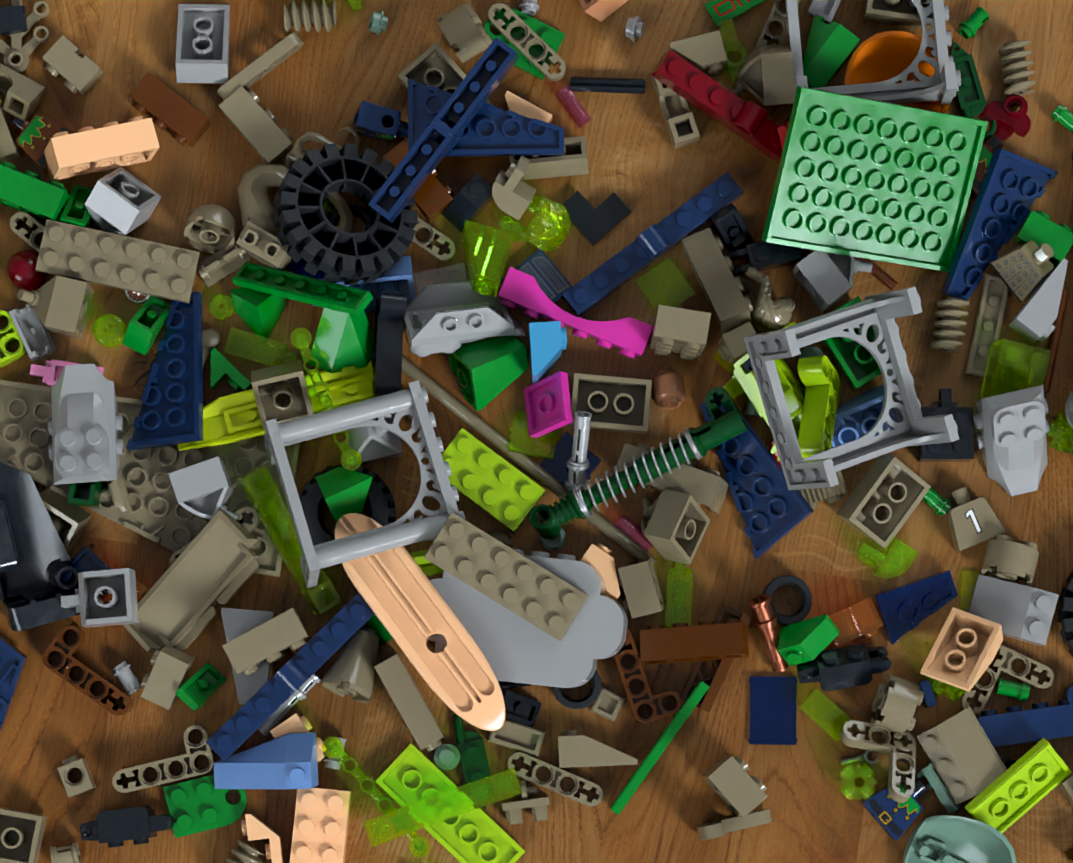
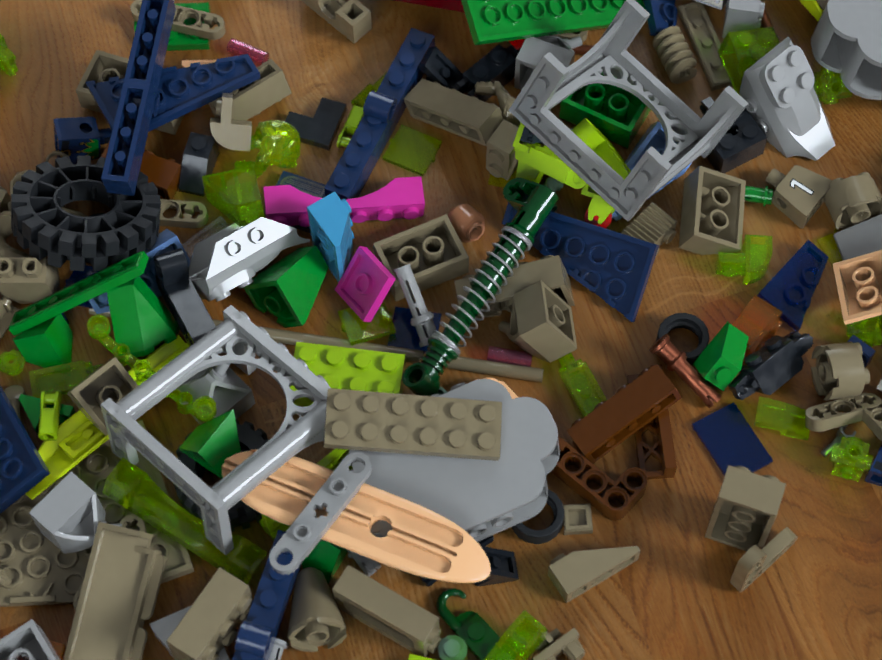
camera: 25 degrees left, 20 degrees down
sand green plate [369,10,388,36] -> none
dark tan brick [437,2,493,63] -> none
dark tan tile [488,719,546,757] -> none
dark tan beam [507,752,603,807] -> none
black axle [570,76,646,94] -> none
green tile [610,680,710,815] -> none
dark tan brick [617,557,665,619] -> none
dark tan brick [649,305,711,361] -> none
none -> lime bar [38,391,62,441]
none -> light grey piece [269,452,372,575]
none -> lime bar [336,105,364,148]
none -> clear neon green axle [351,71,388,108]

